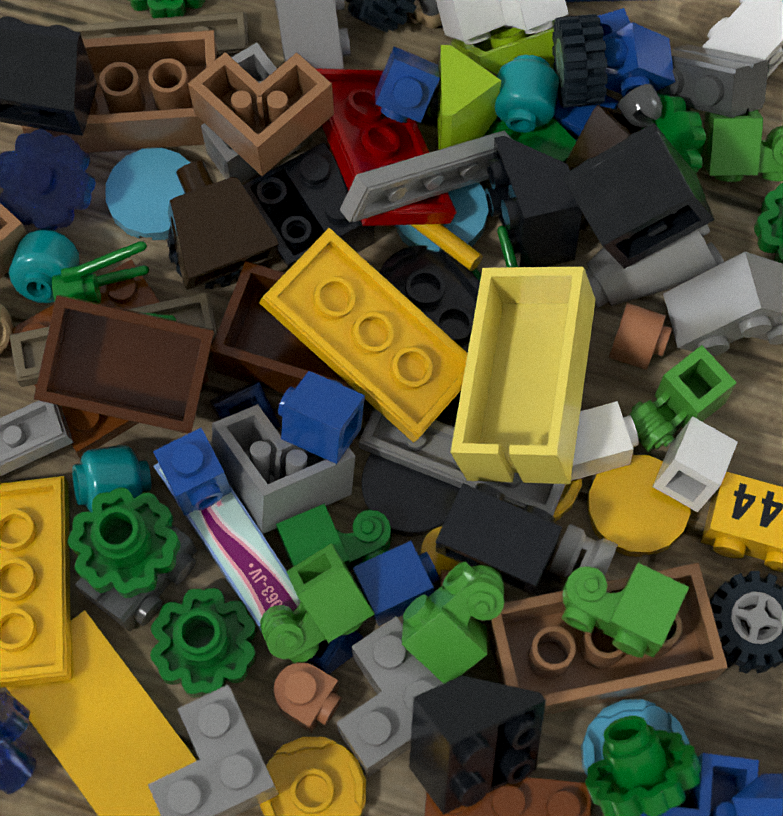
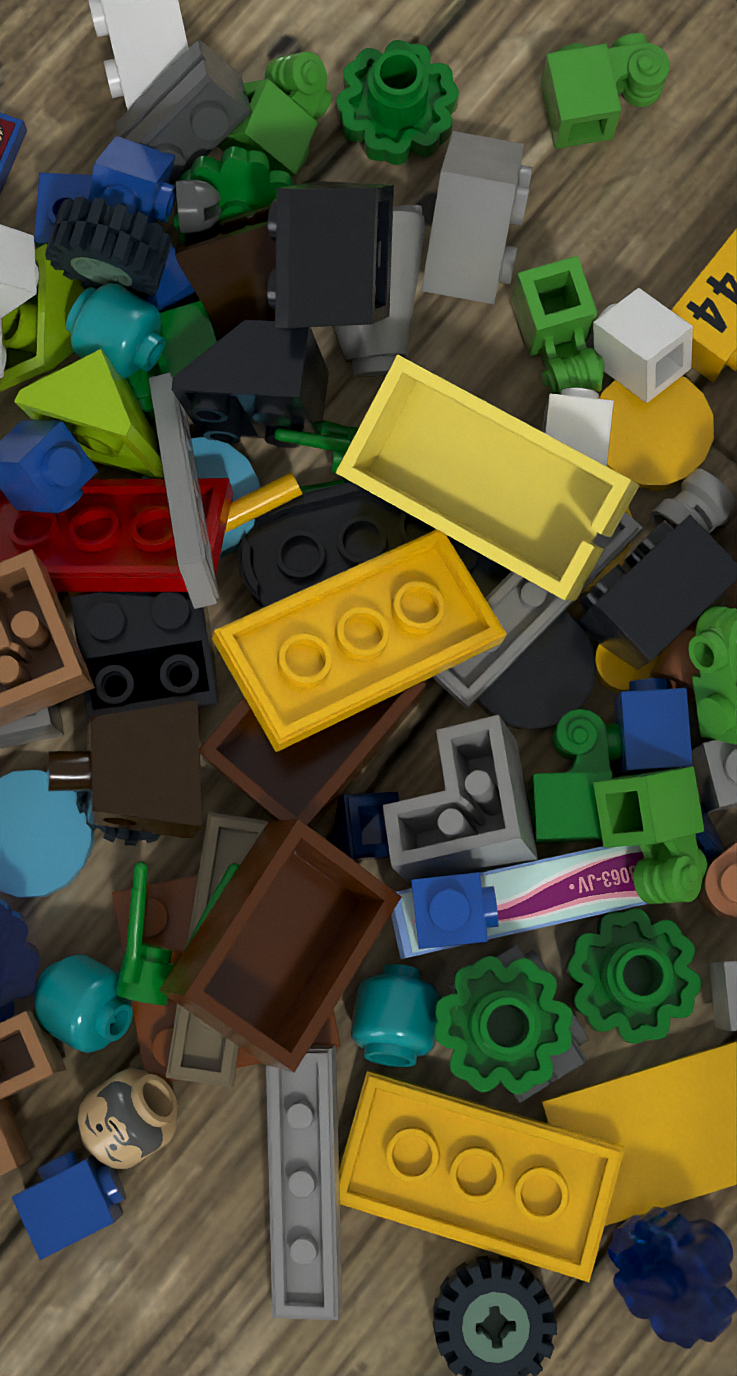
camera: 70 degrees left, 10 degrees up
blue brick [278,371,365,464] -> none
nougat plate [609,303,672,370] -> none

